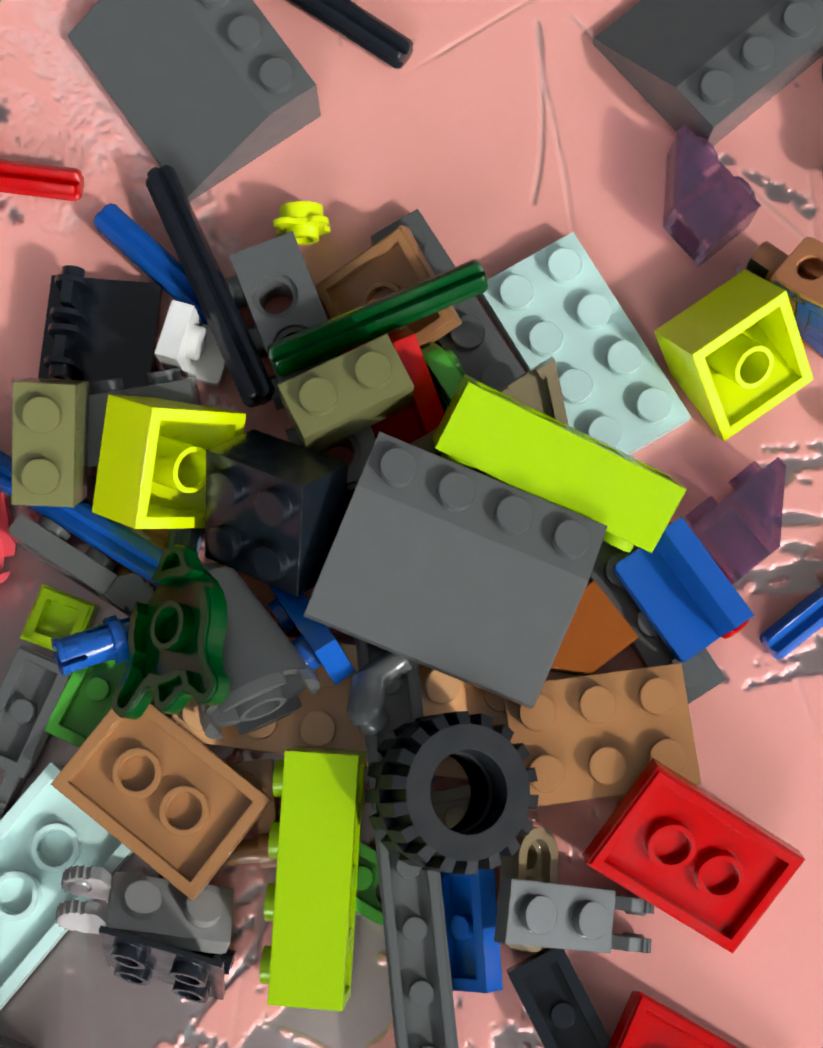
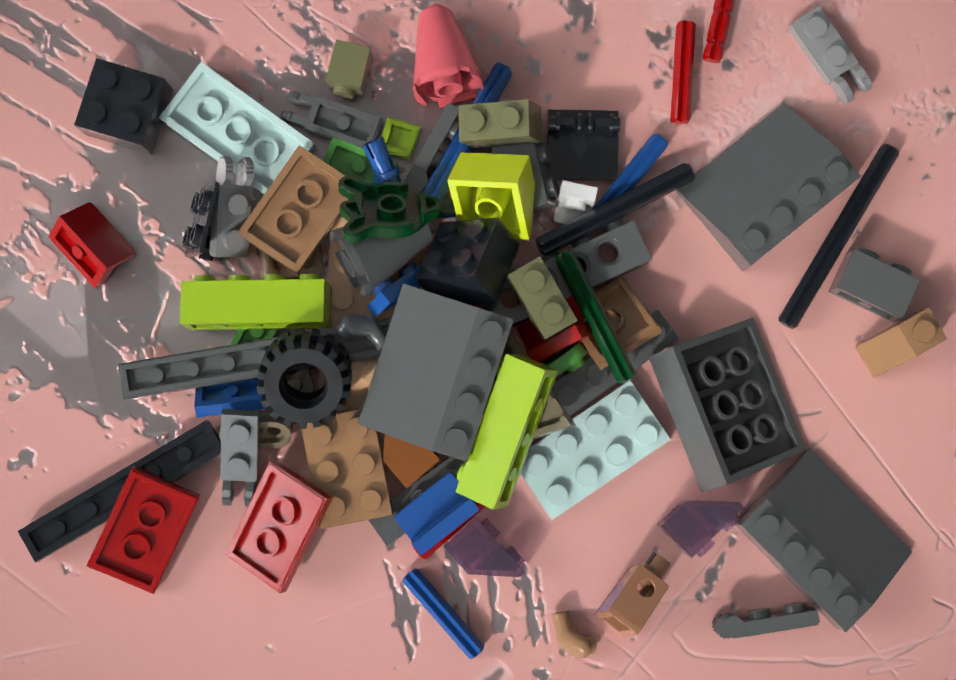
camera: 85 degrees right, 5 degrees up
neon yellow plate [273,201,330,245] -> none
neon yellow slope [654,270,814,441] -> none
none -> dark grey slope [649,318,806,492]

